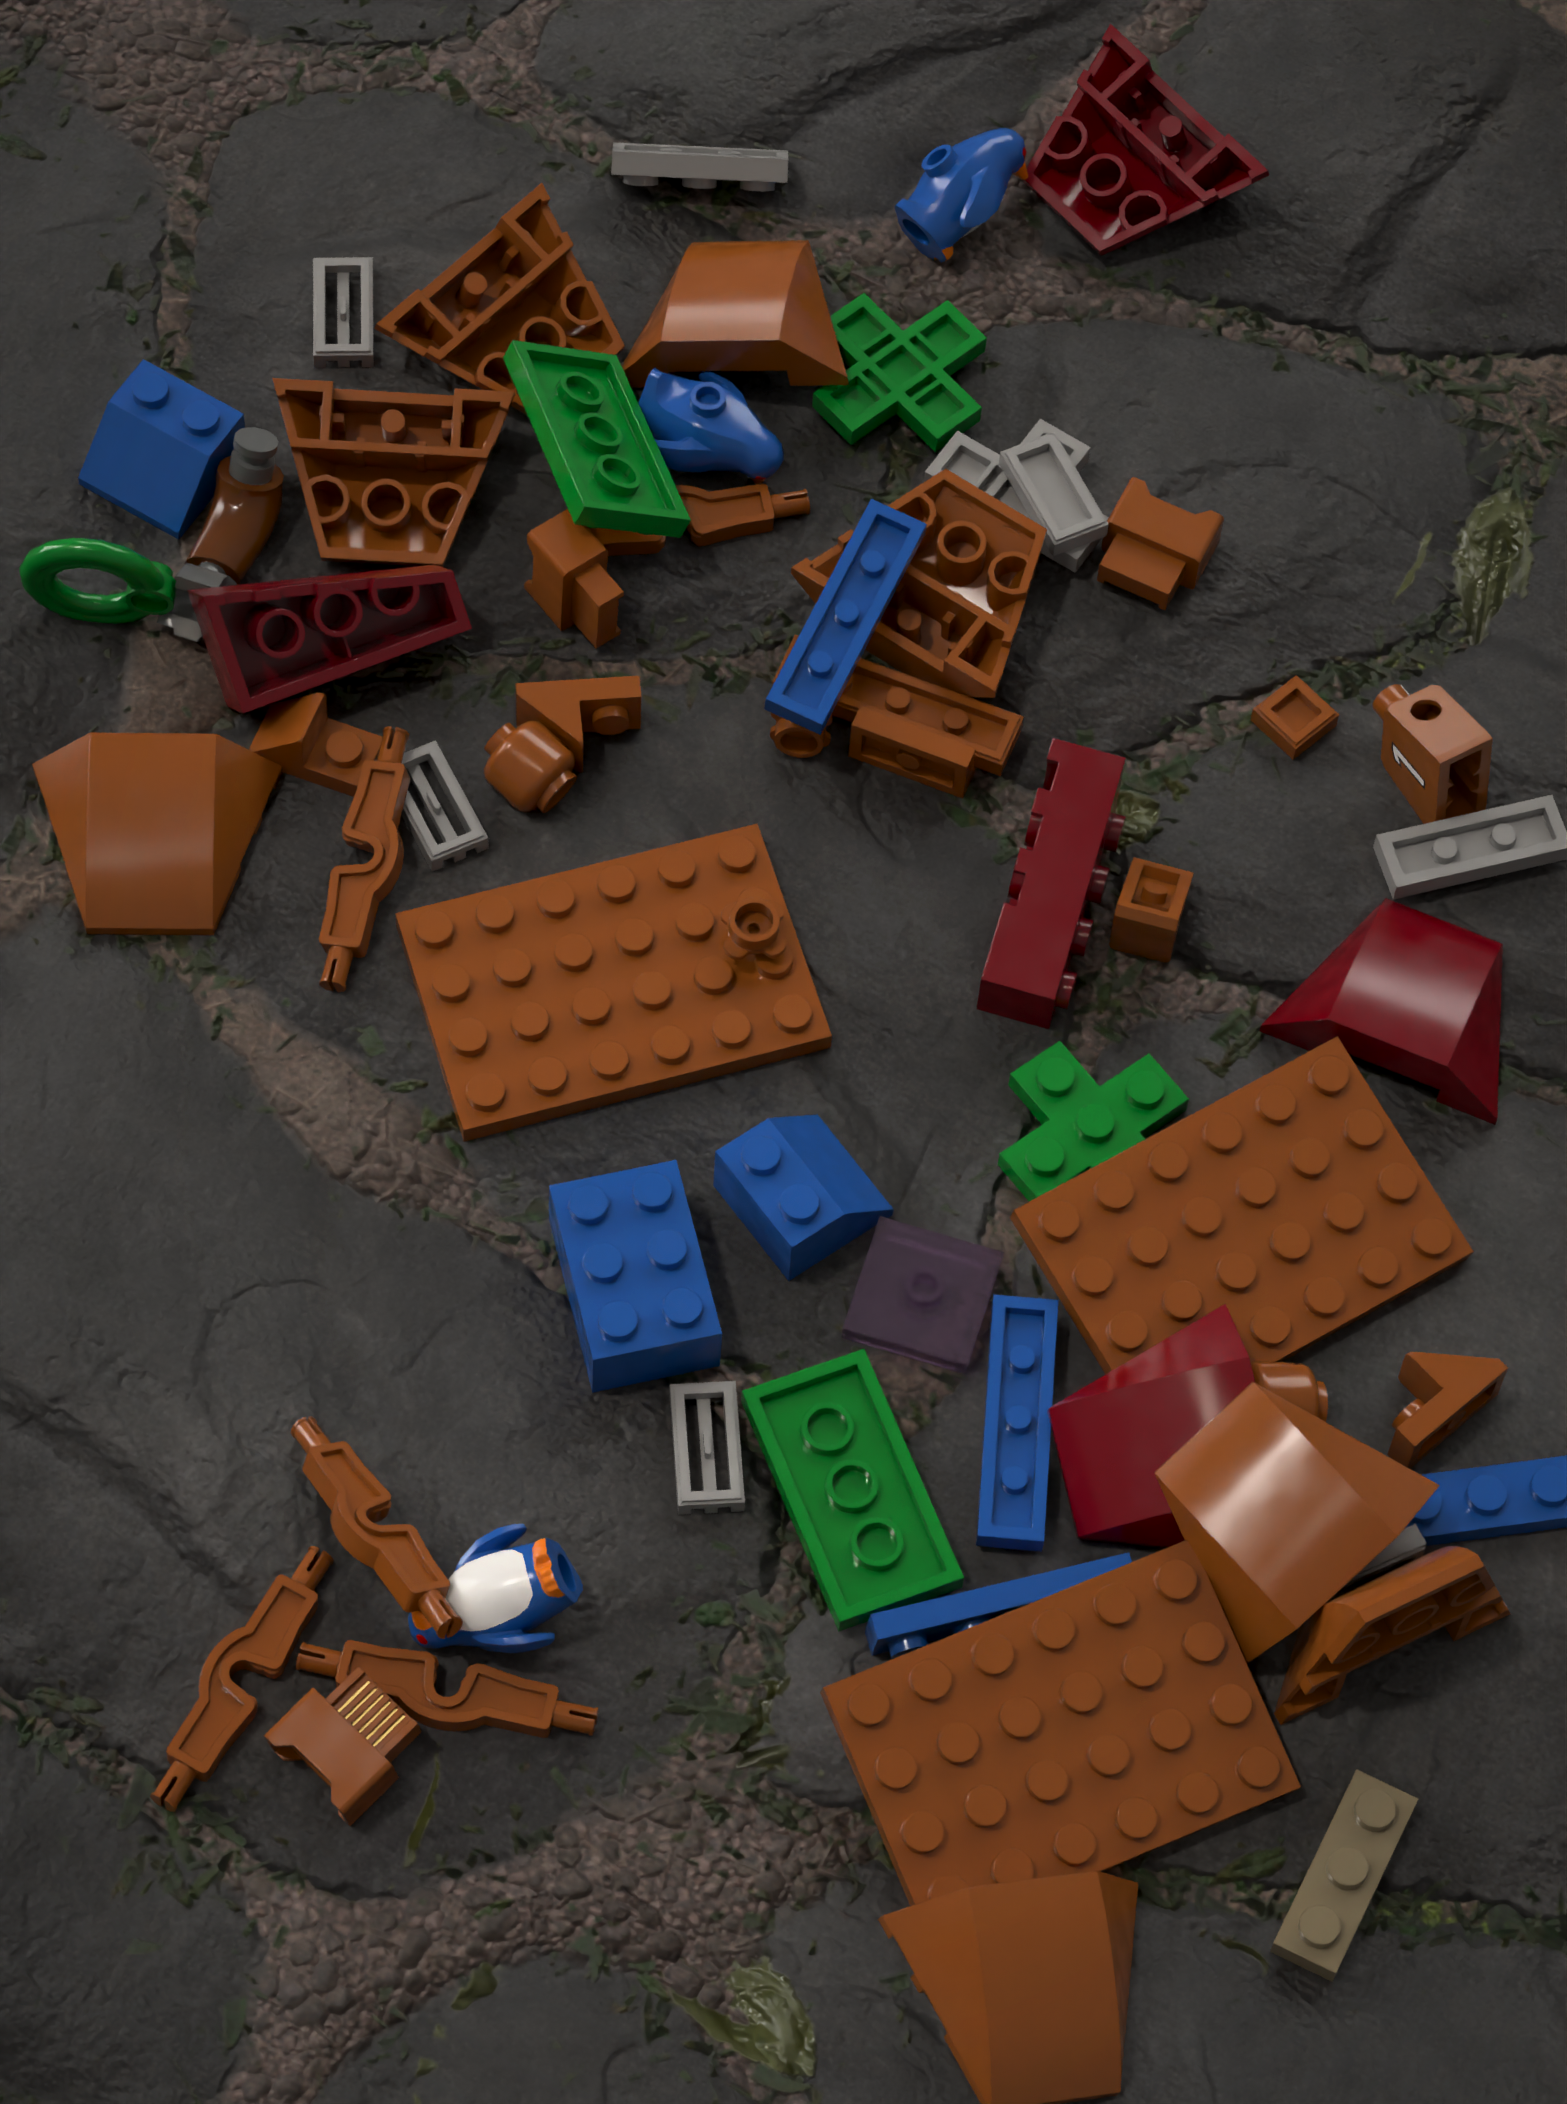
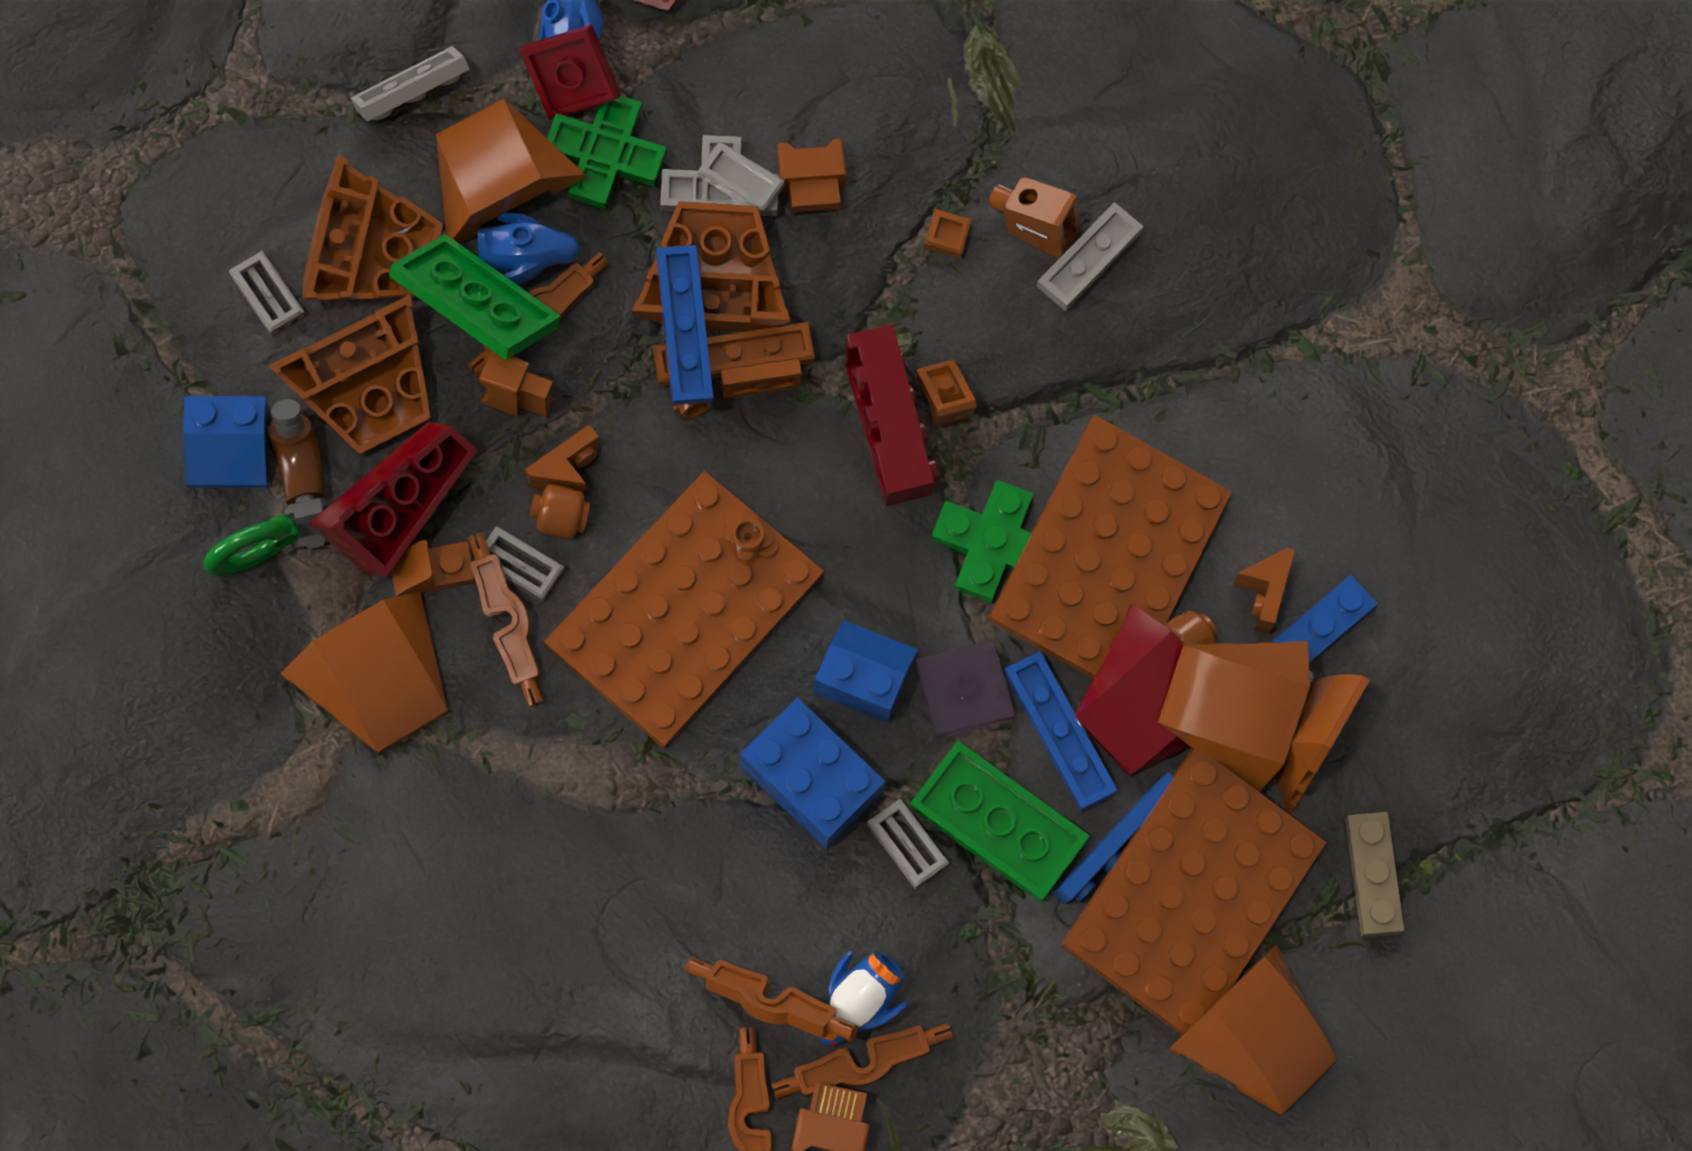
camera: 35 degrees left, 10 degrees up
dark red wedge [1259,898,1503,1125] -> none
none -> dark red plate [519,24,621,120]

